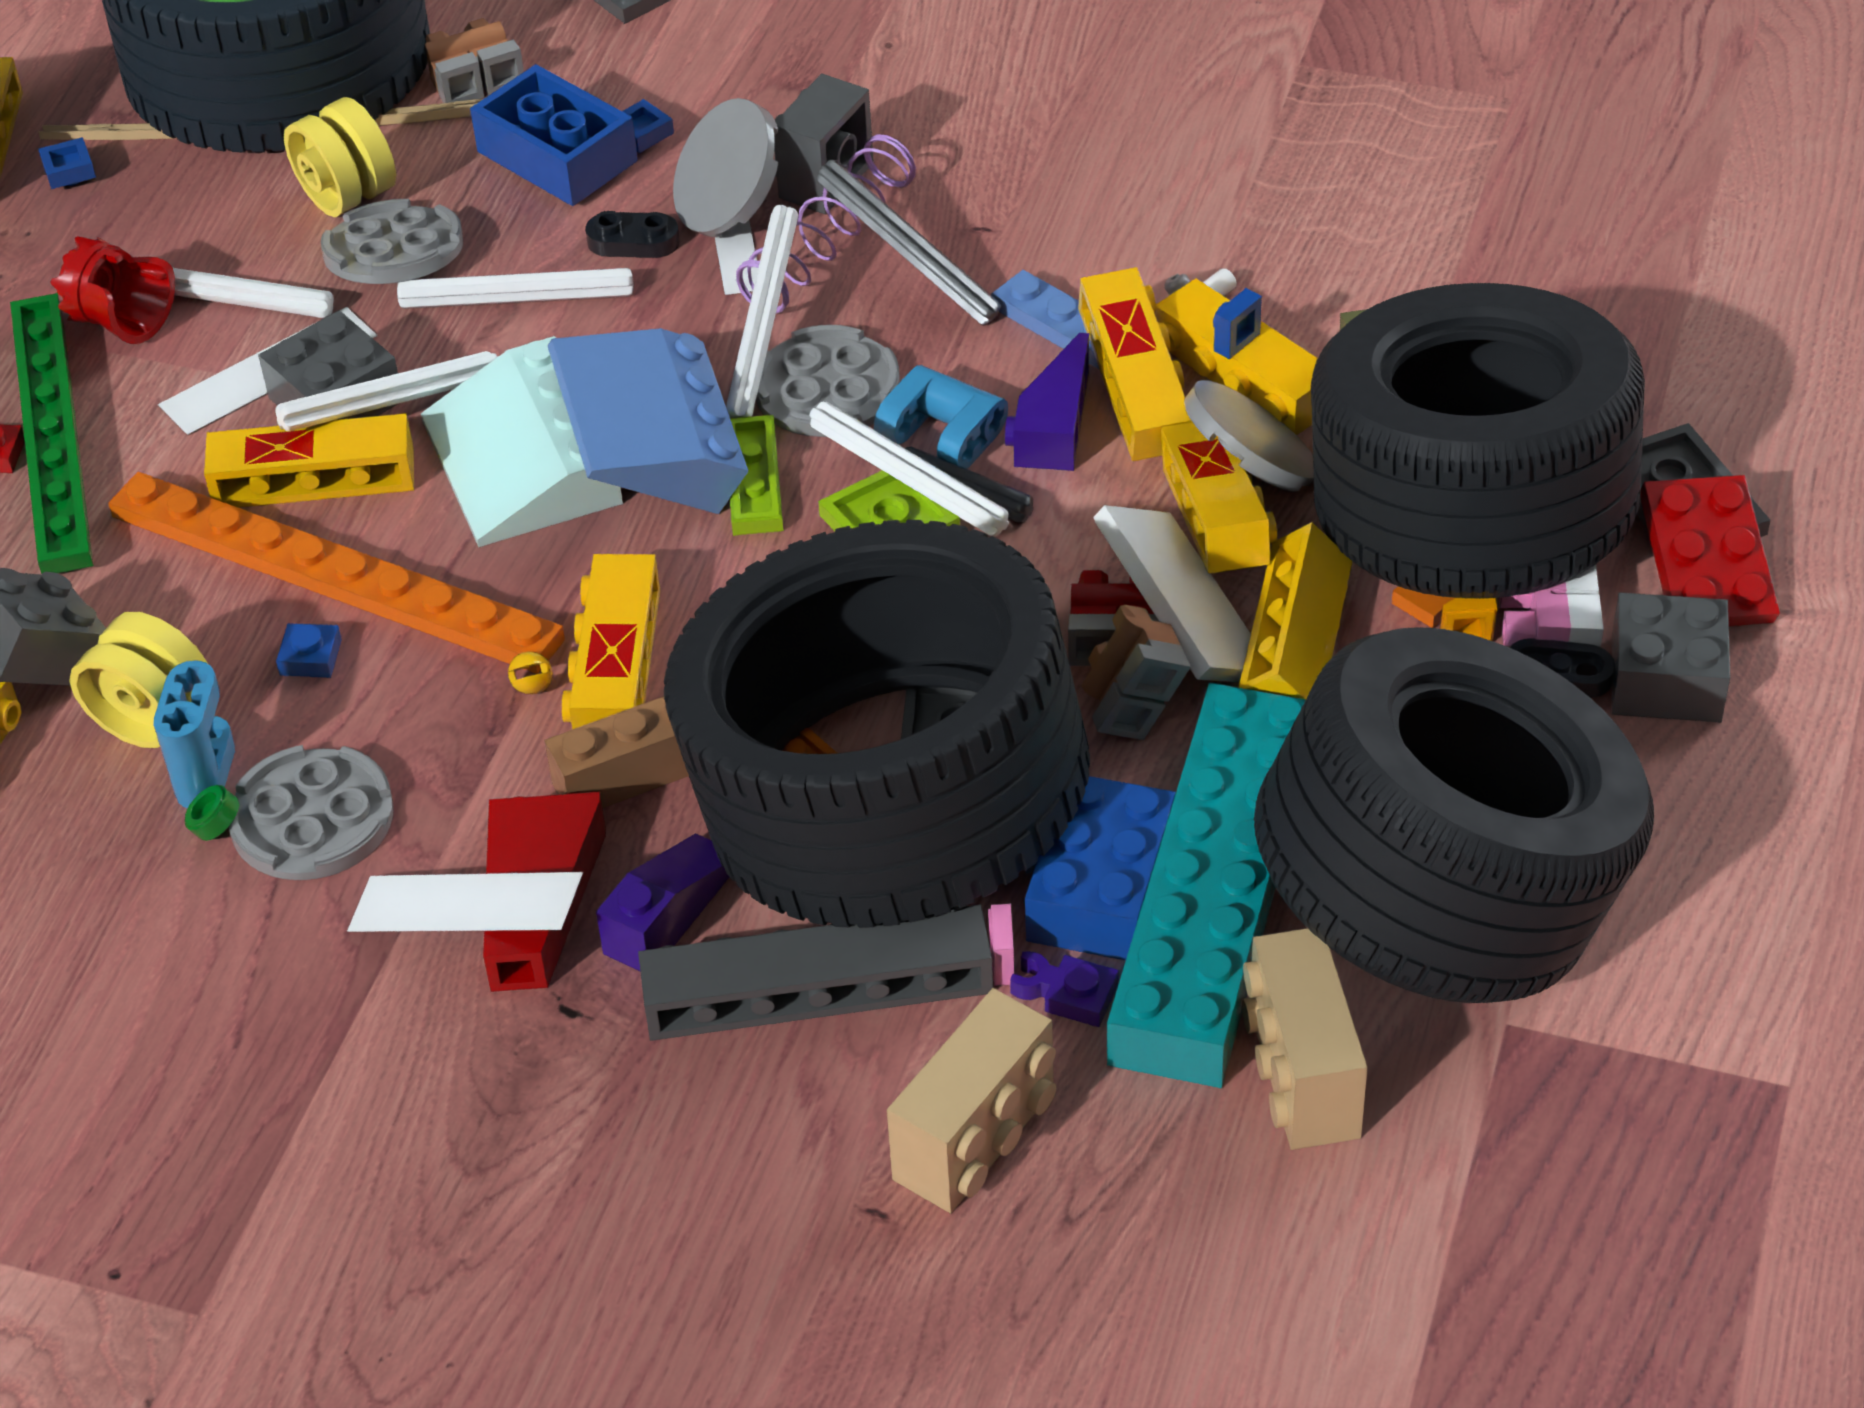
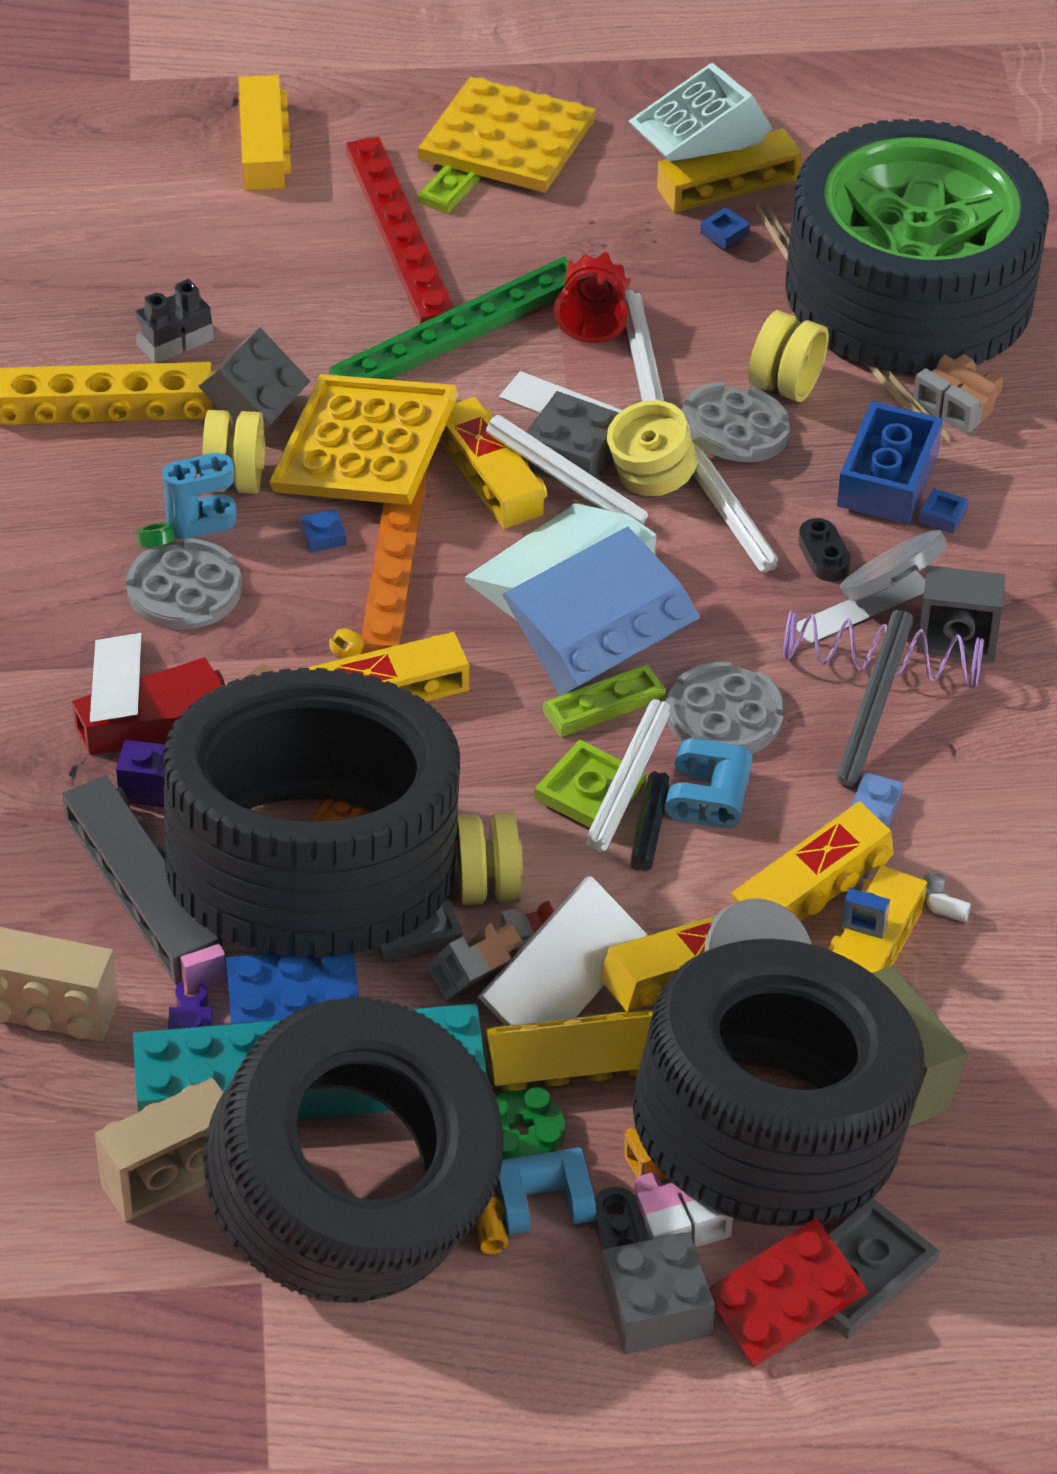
camera: 65 degrees right, 0 degrees up
white axle [726,205,798,418] -> none
dark purple slope [1005,333,1089,471] -> none
none -> yellow plate [269,374,459,505]
none -> light yellow wheel [607,400,698,497]

